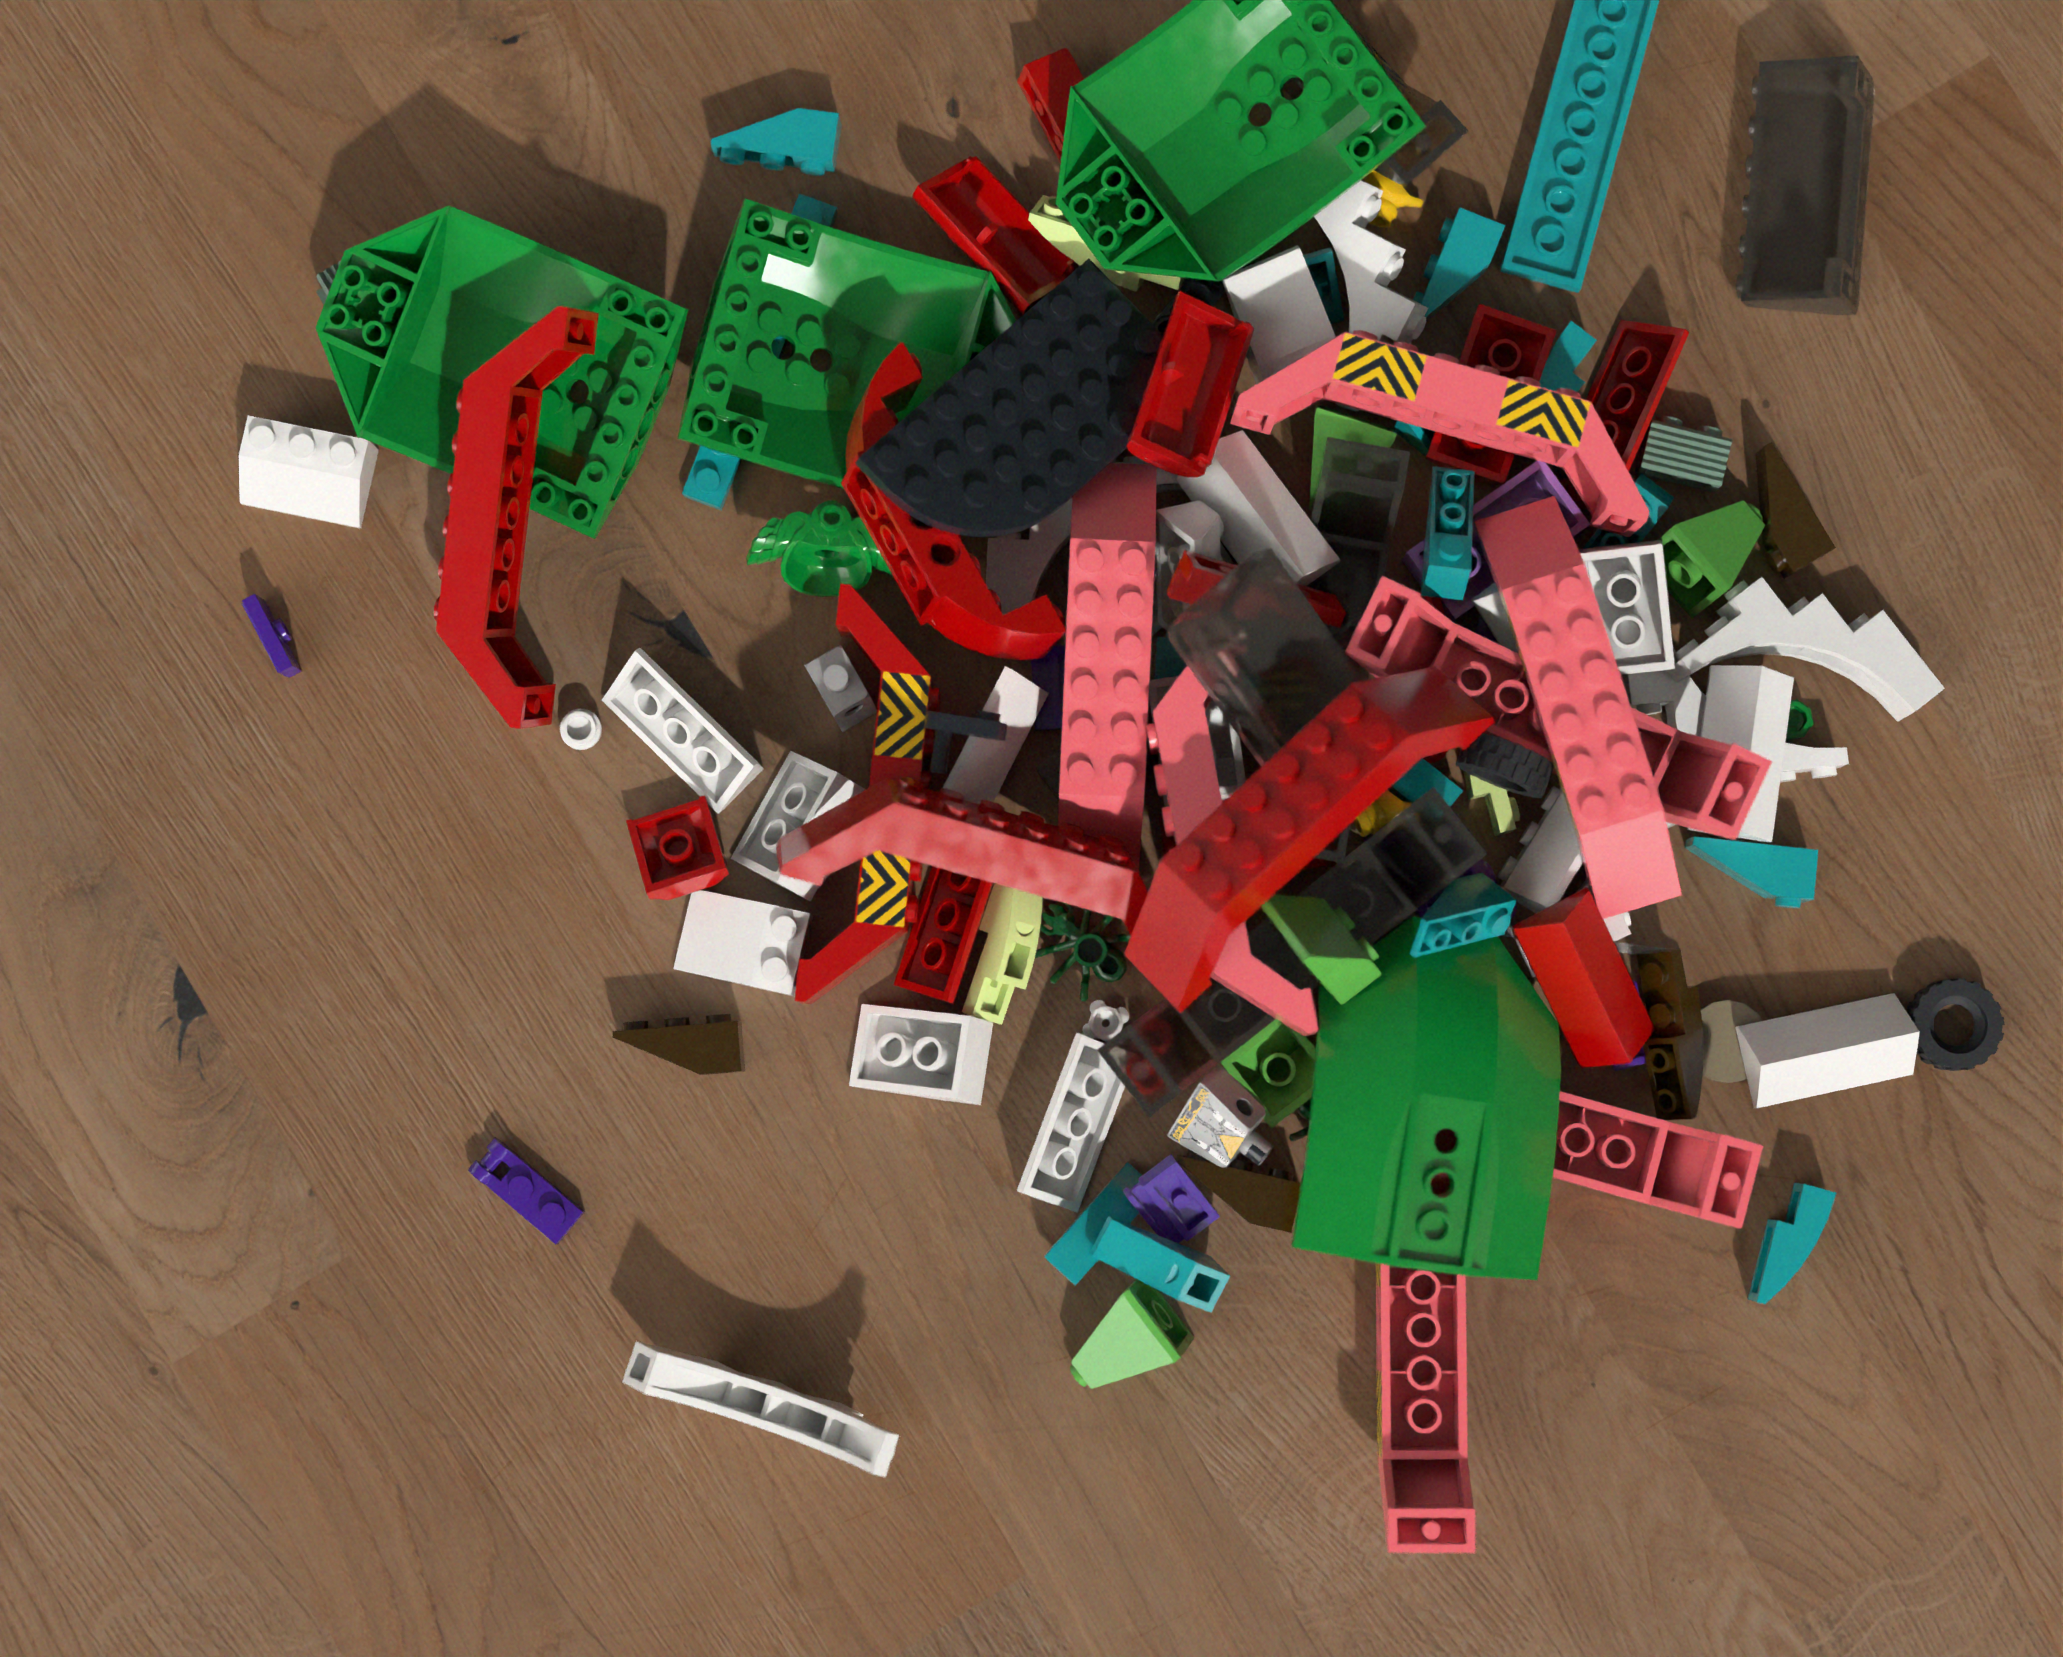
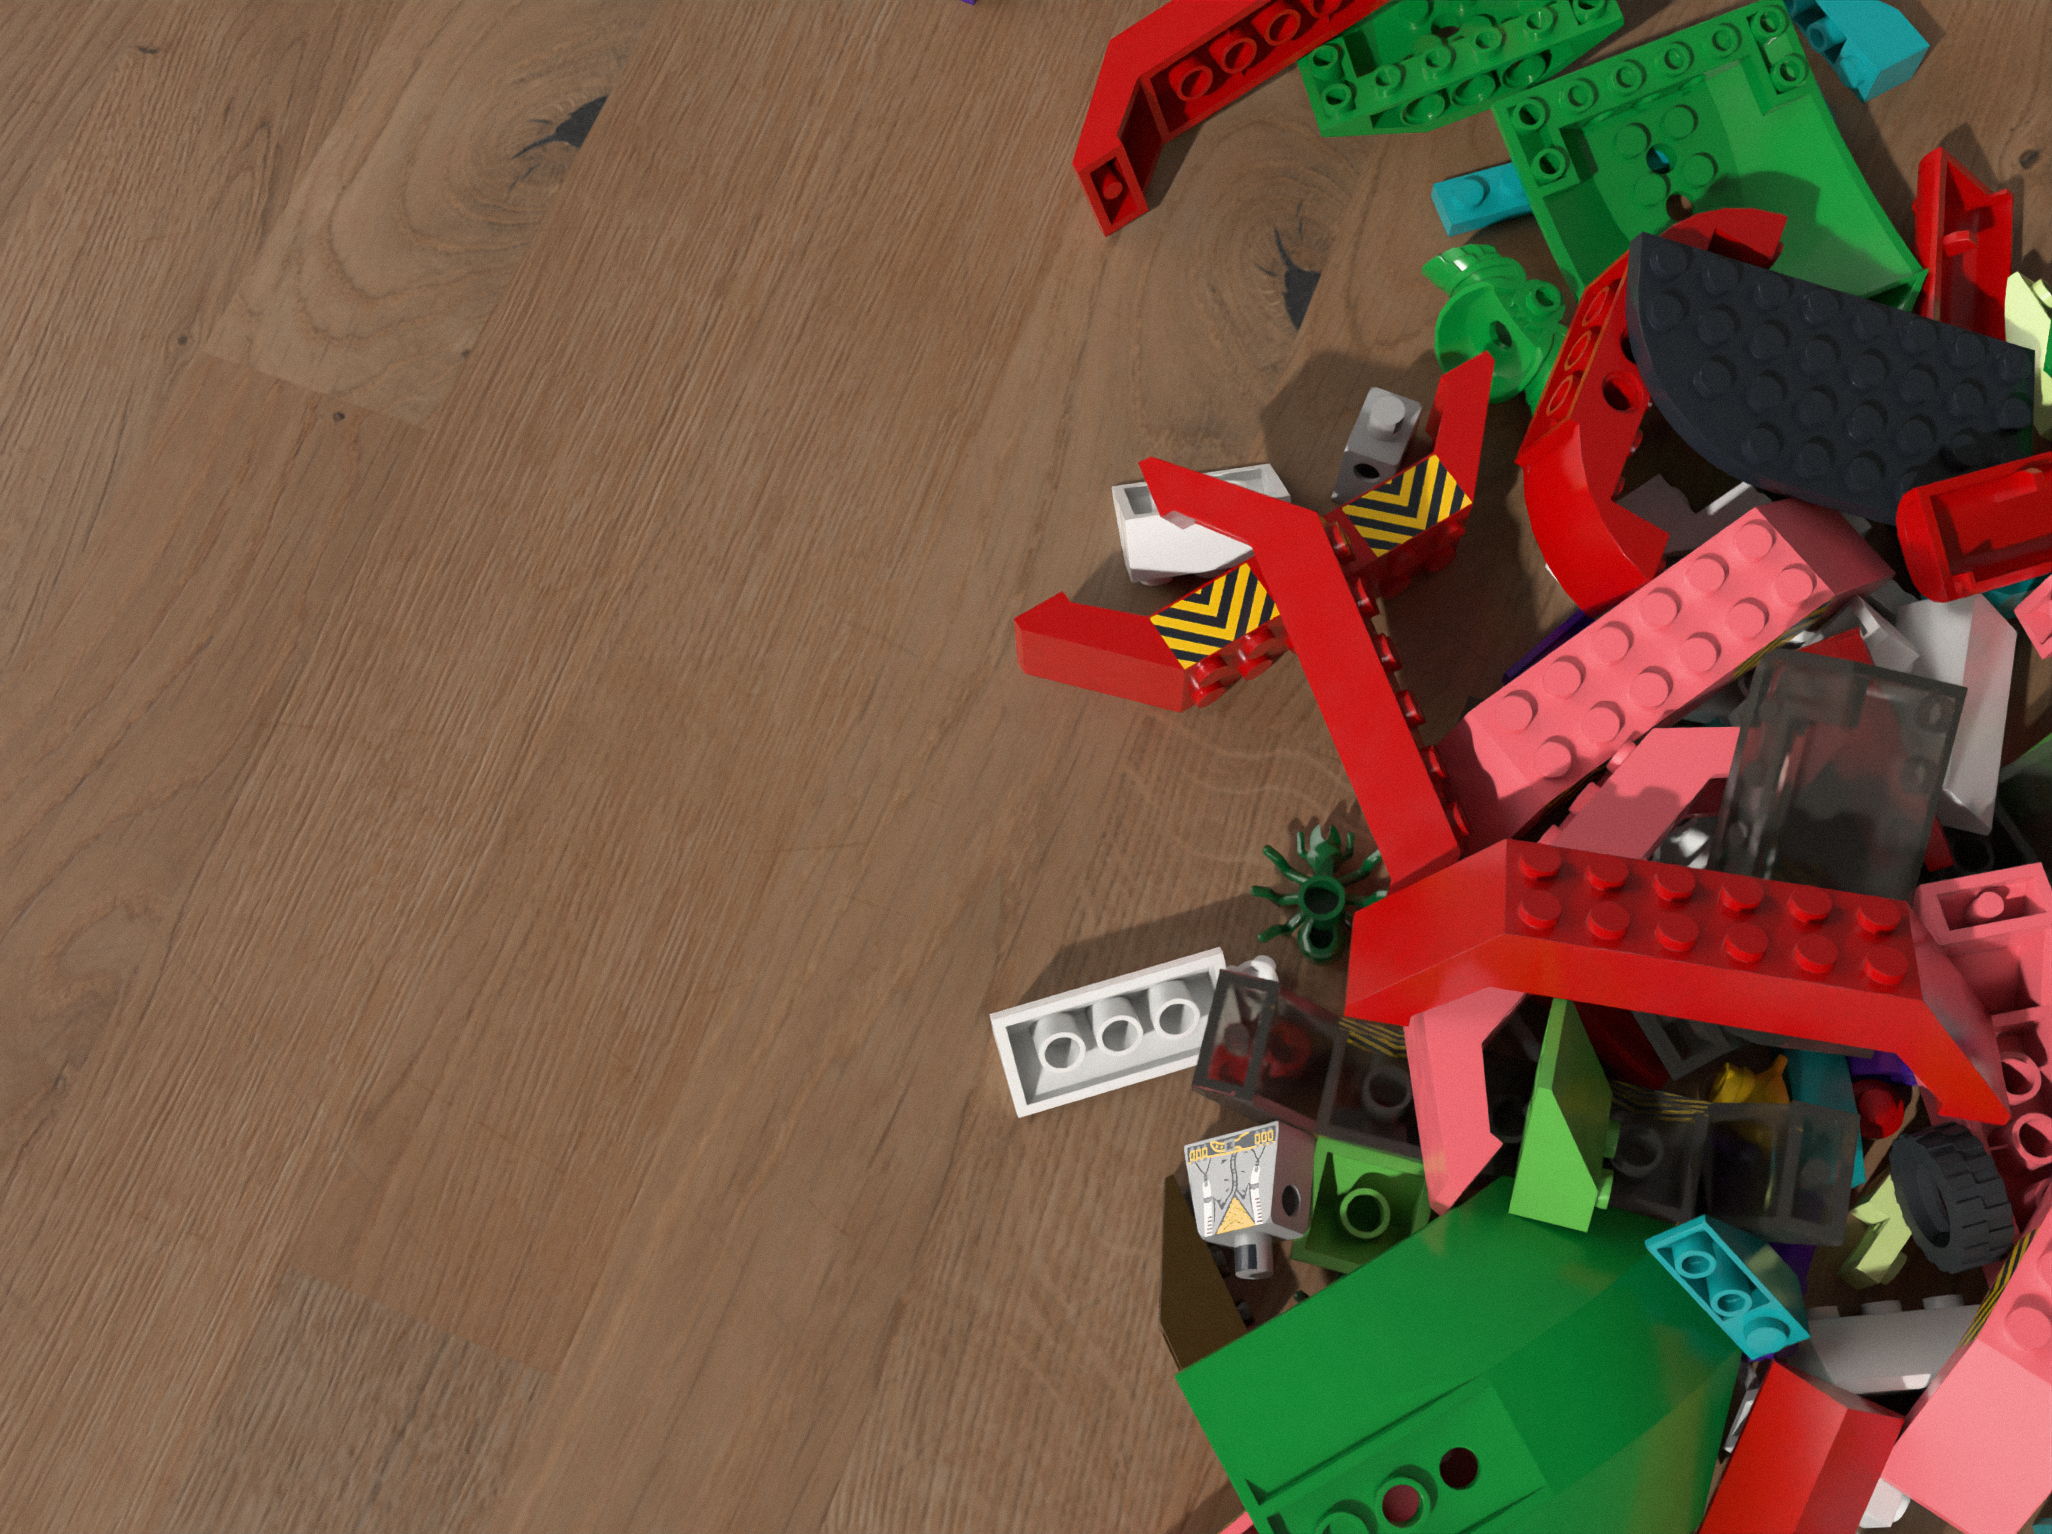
camera: 55 degrees right, 15 degrees down
dark purple plate [468,1137,585,1244] -> none
white plate [560,709,602,750] -> none
white slope [602,648,763,814] -> none
dark brown slope [612,1014,745,1075] -> none
white arch [622,1341,899,1477] -> none
red slope [626,795,729,900] -> none
white slope [673,890,813,997] -> none
white slope [849,1004,993,1105] -> none
red slope [893,866,994,1005] -> none
black piece [924,710,1008,774] -> none
white slope [943,666,1049,804] -> none
yellowish green slope [962,883,1043,1025] -> none
teal slope [1044,1162,1142,1286] -> none
slope [1070,1278,1194,1389] -> none
teal slope [1090,1216,1230,1313] -> none
dark purple plate [1123,1154,1220,1243] -> none

